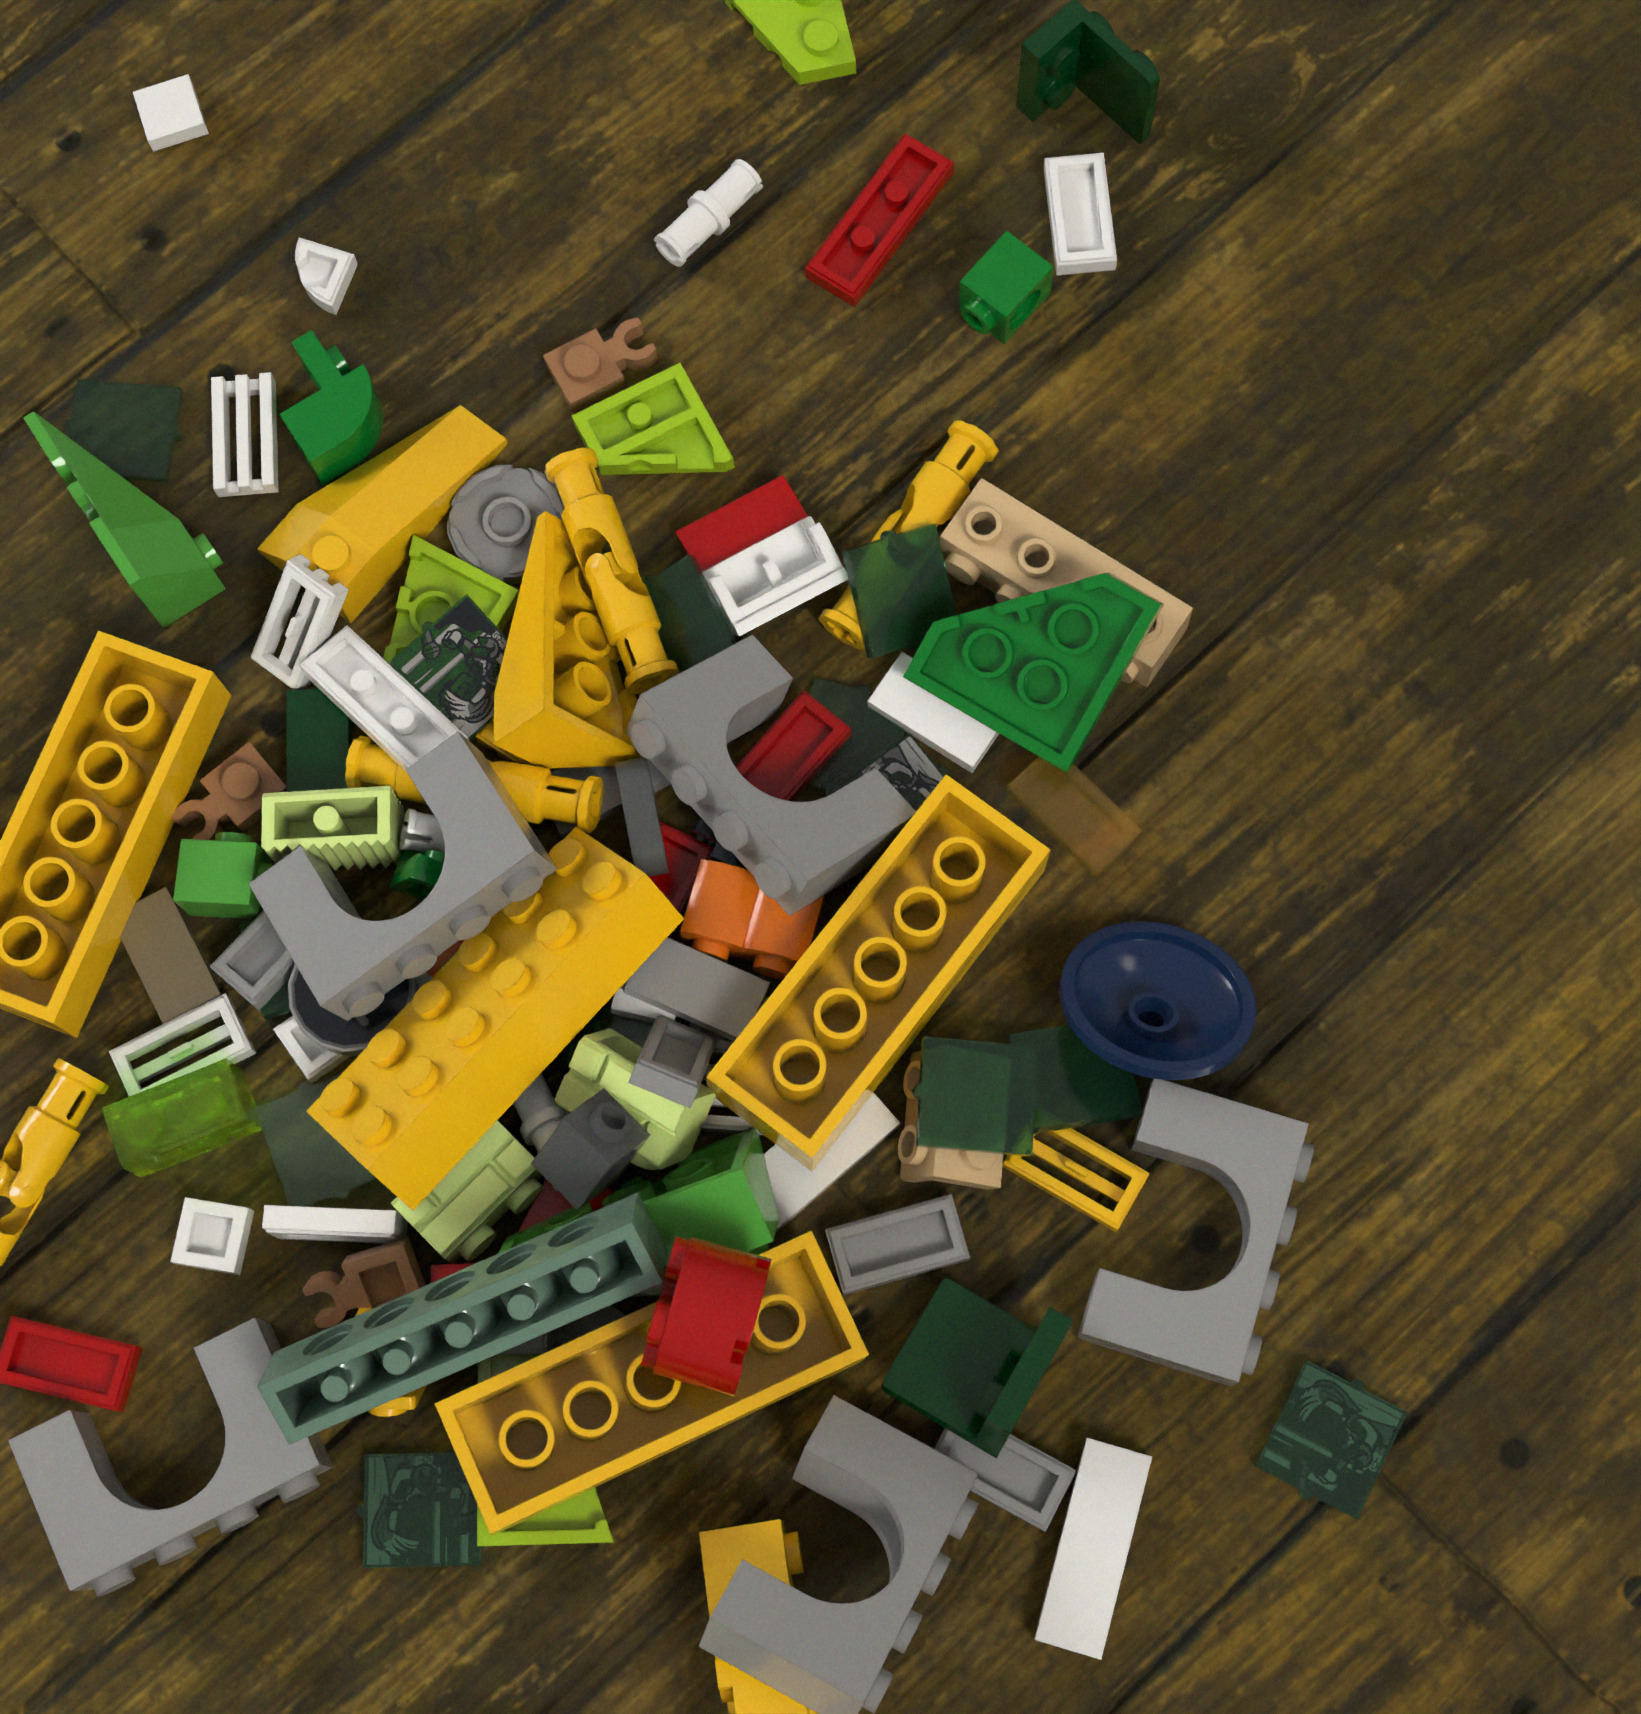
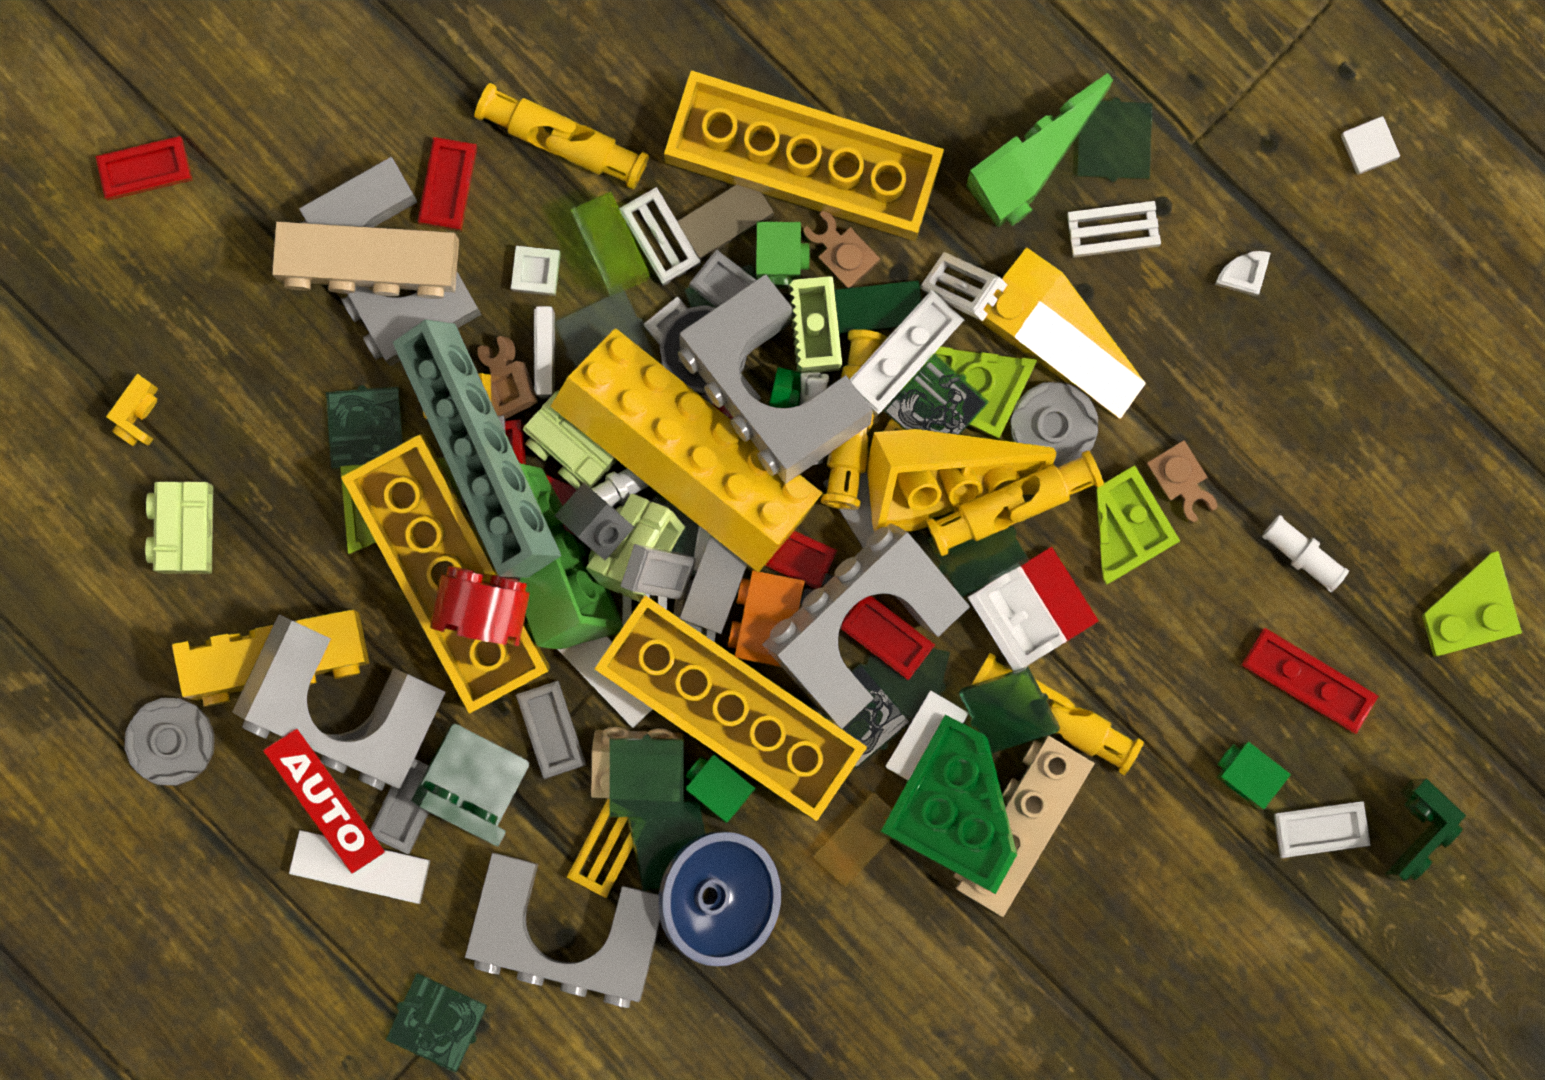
camera: 85 degrees right, 10 degrees up
green brick [280,330,384,485] -> none
dark grey beam [615,757,669,877] -> none
none -> red sticker [263,728,385,874]
none -> tan brick [272,222,459,299]
none -> green brick [685,755,755,823]

